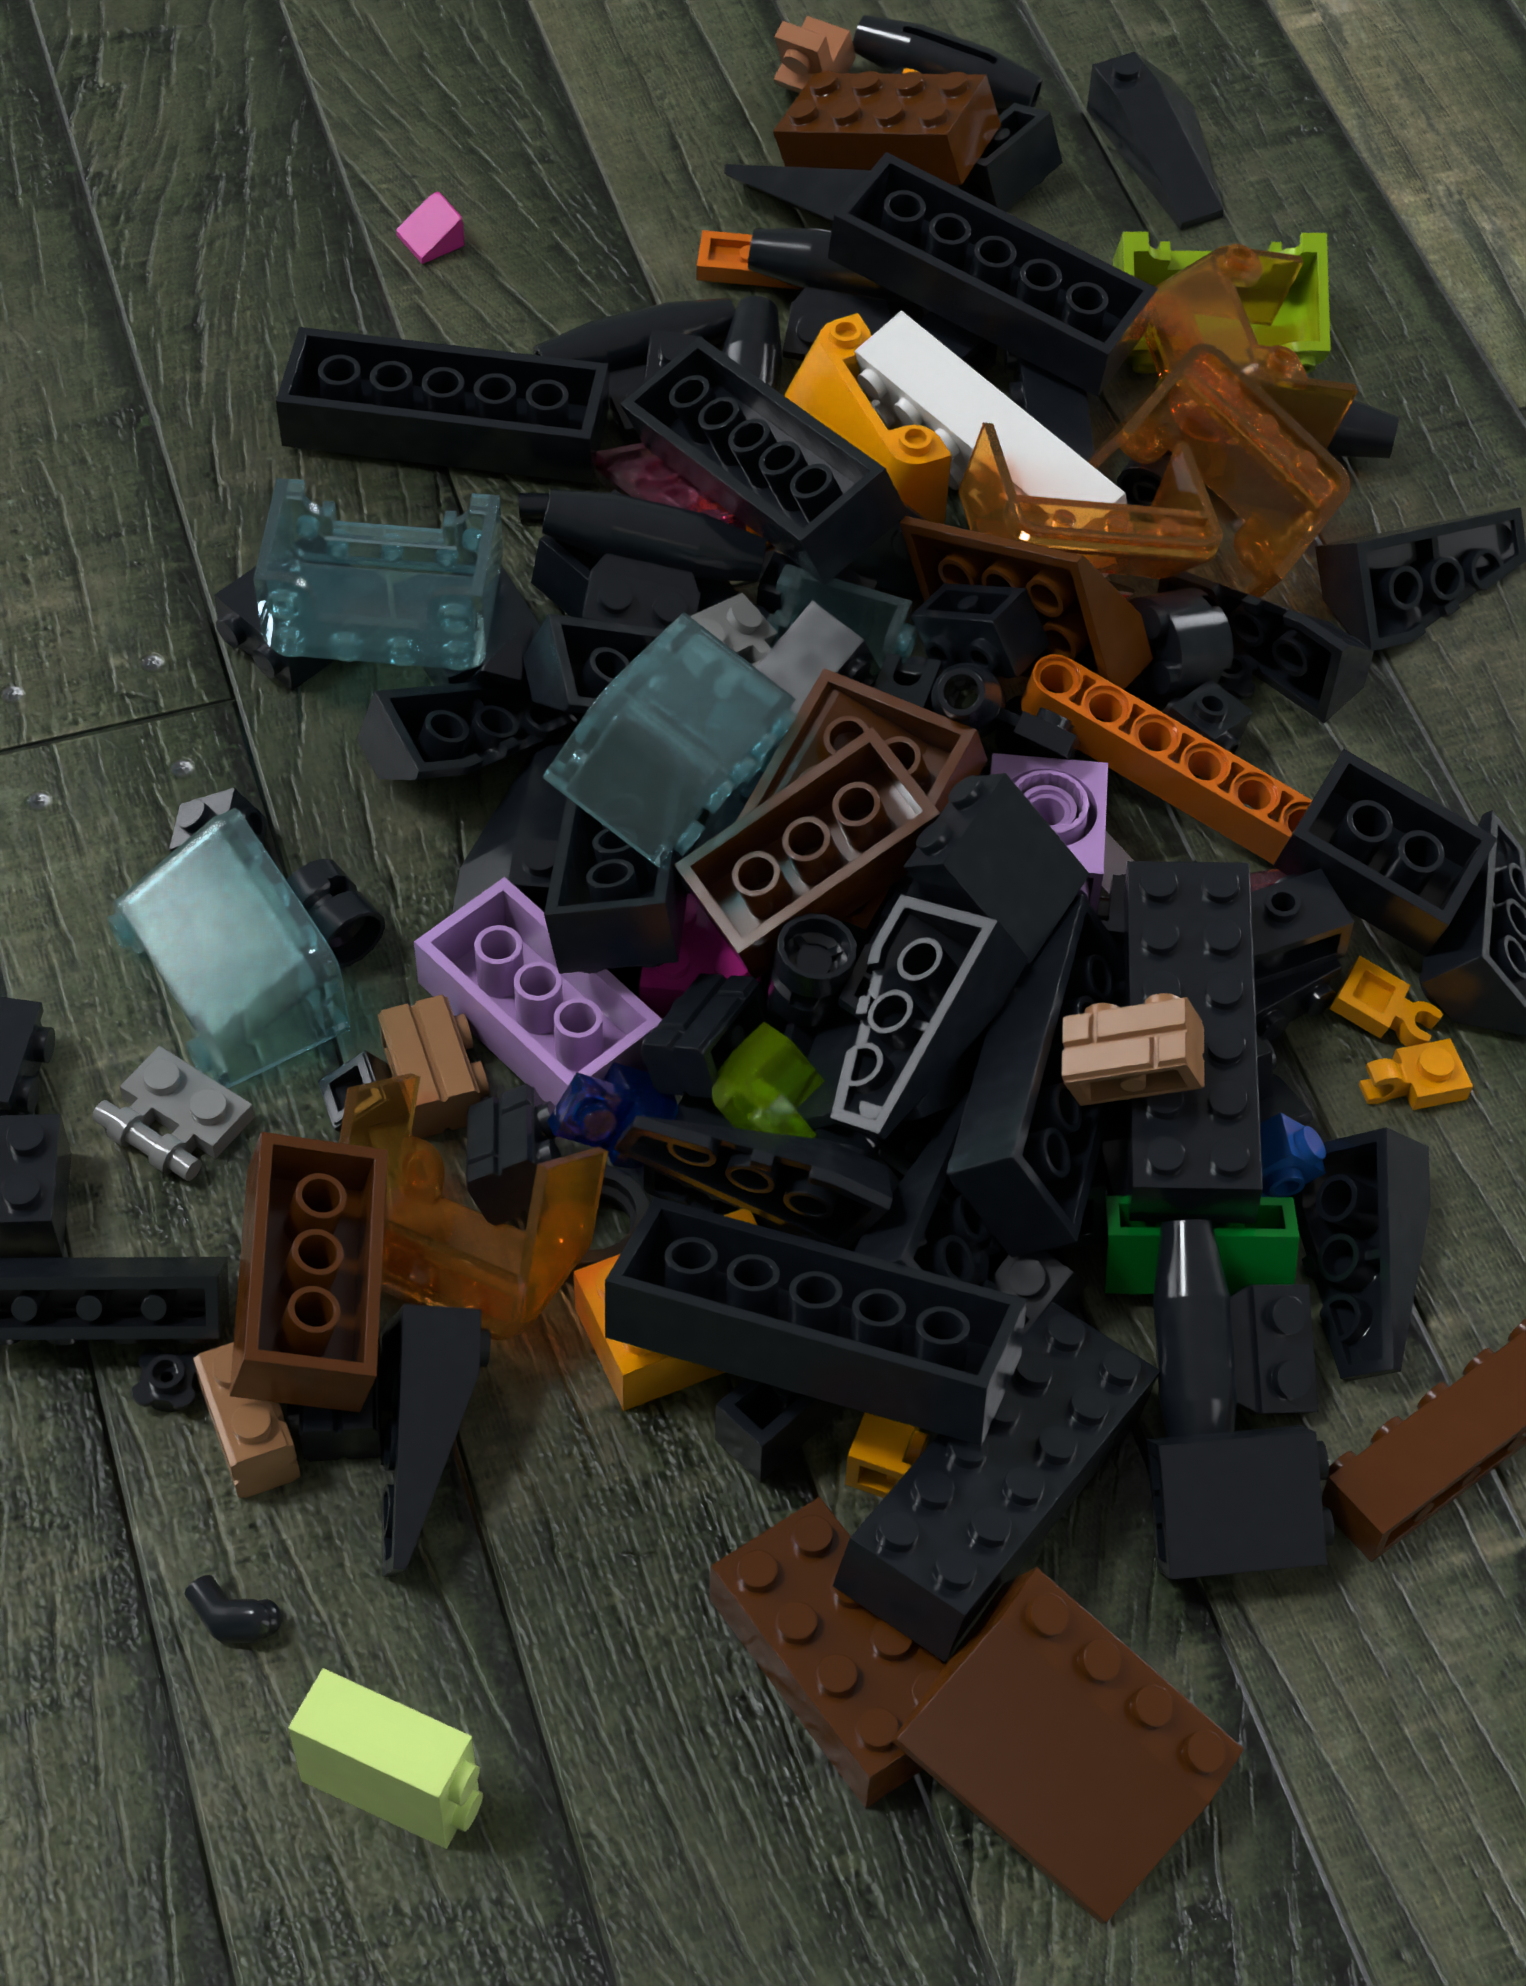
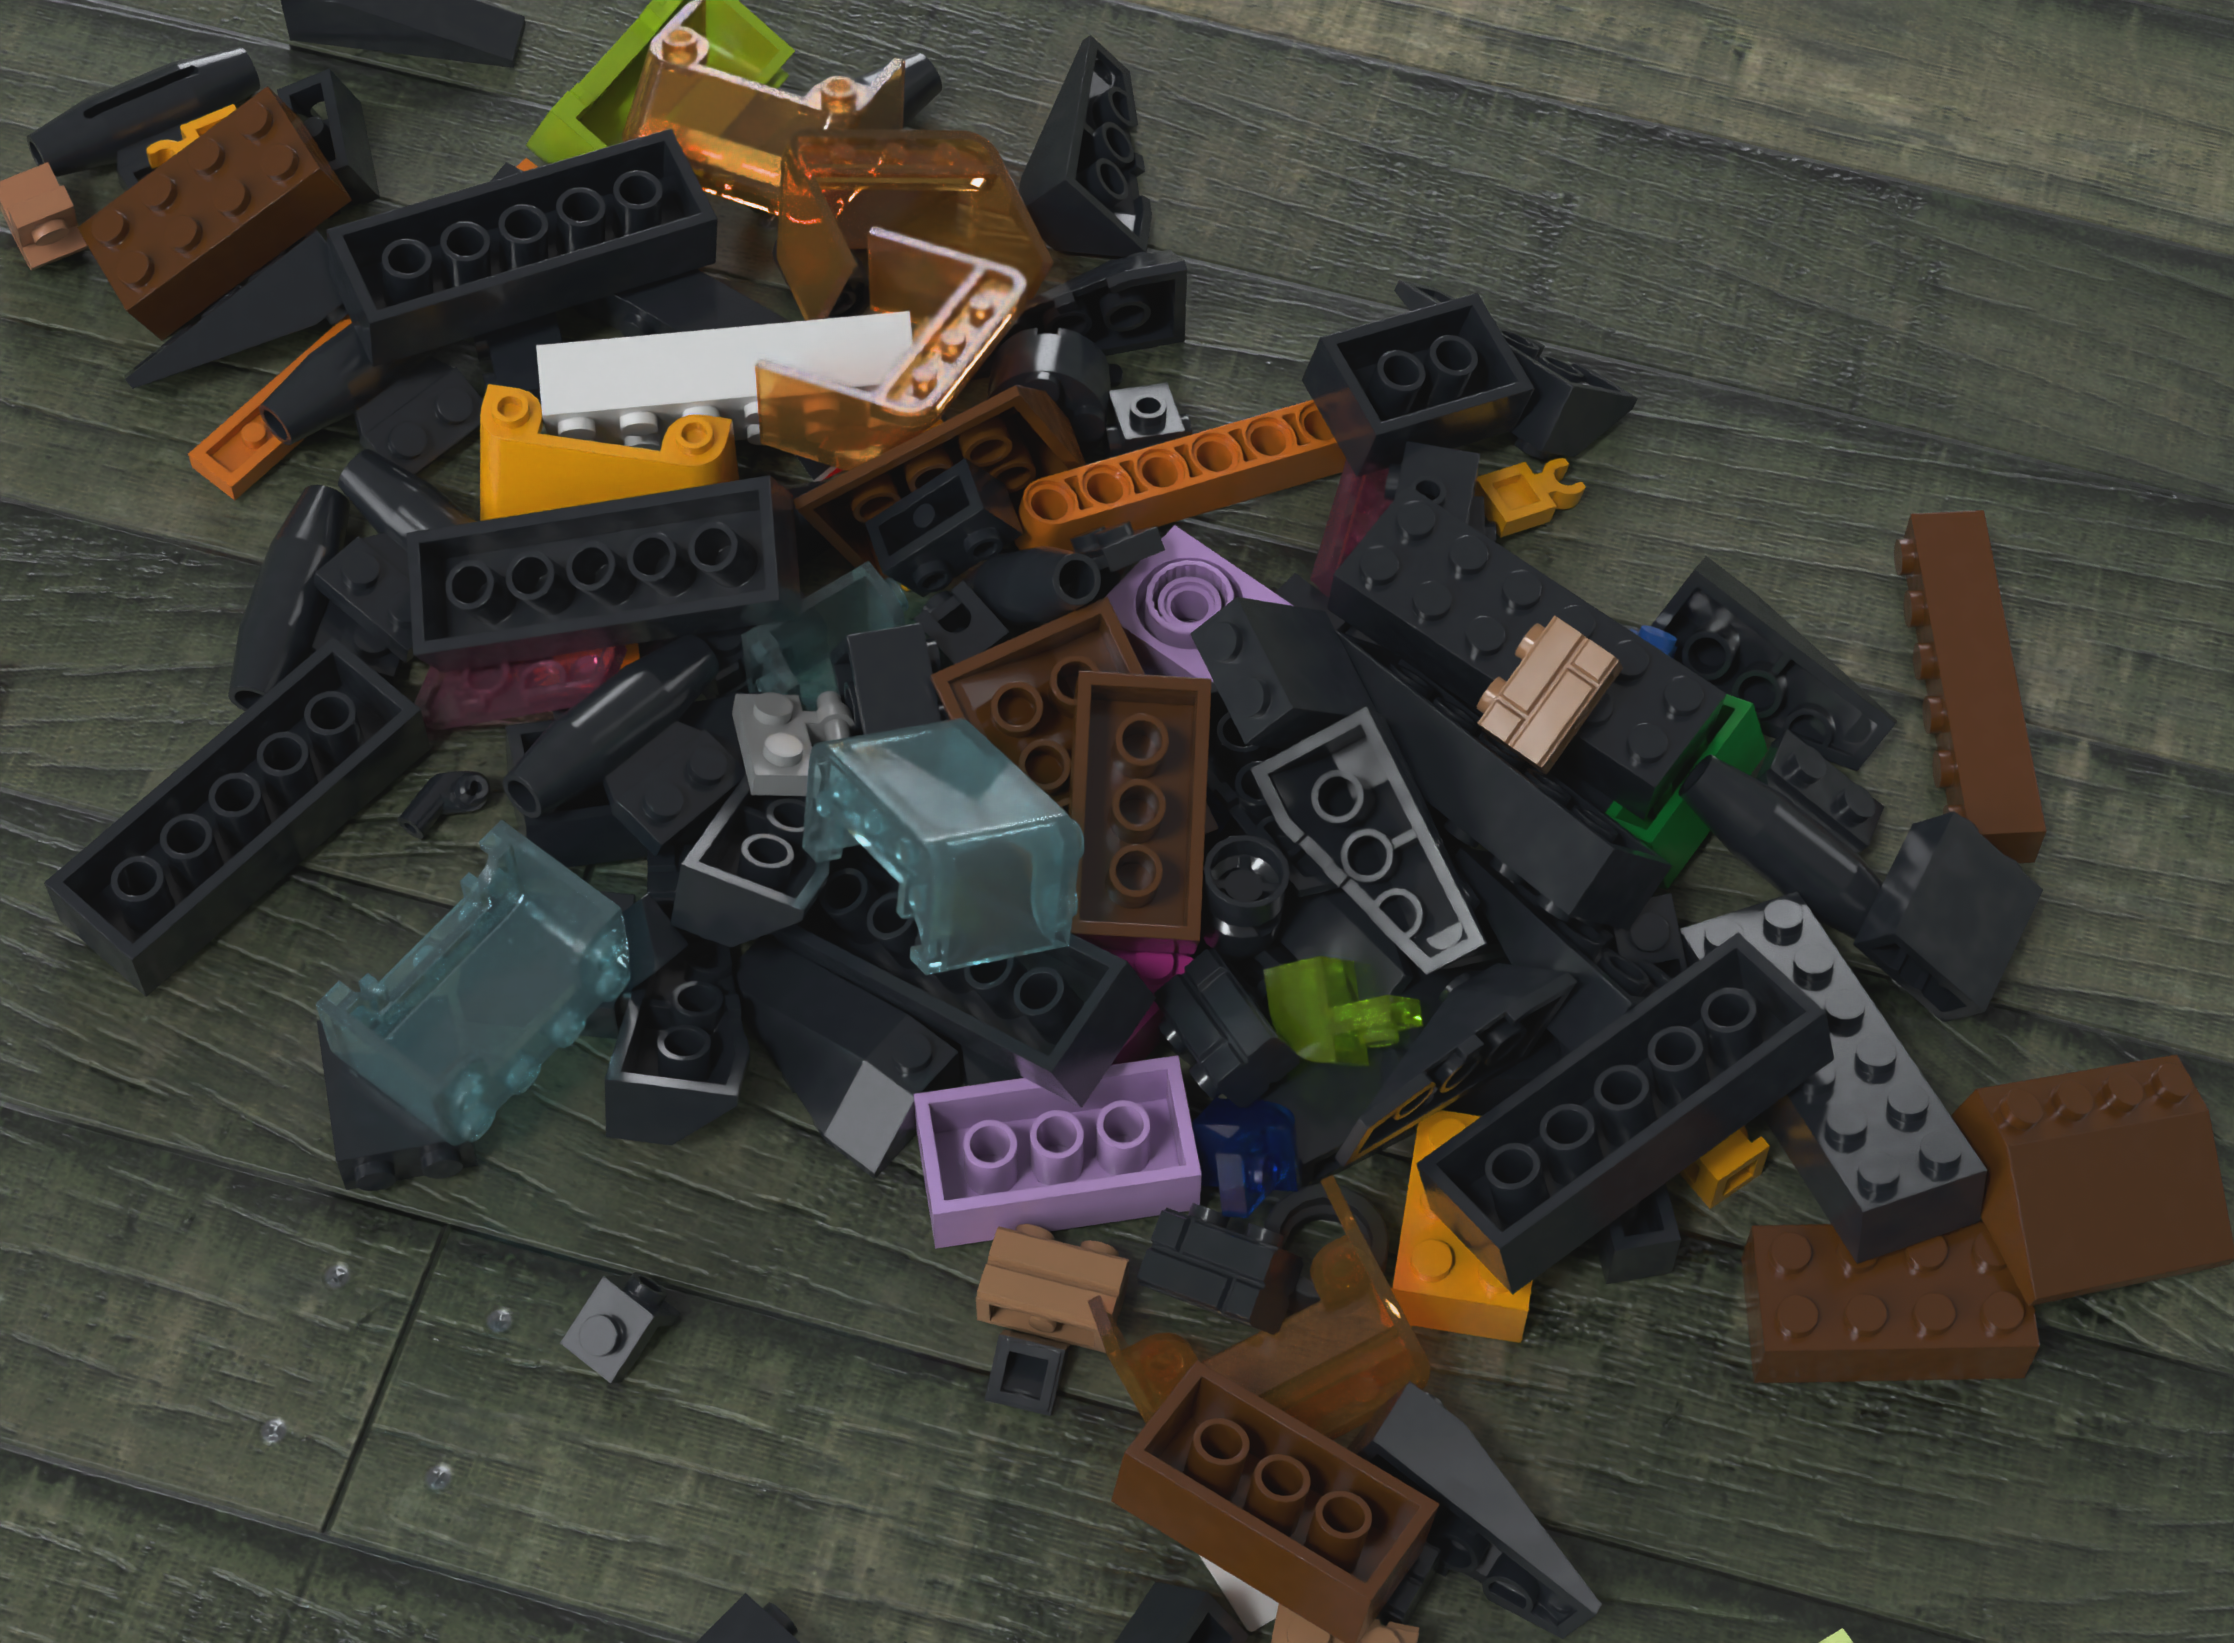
camera: 55 degrees left, 5 degrees up
light grey plate [92,1045,255,1181] -> none
clear light blue windscreen [107,808,350,1089] -> none
black wheel [276,858,385,969] -> none
light orange plate [1359,1038,1473,1110] -> none

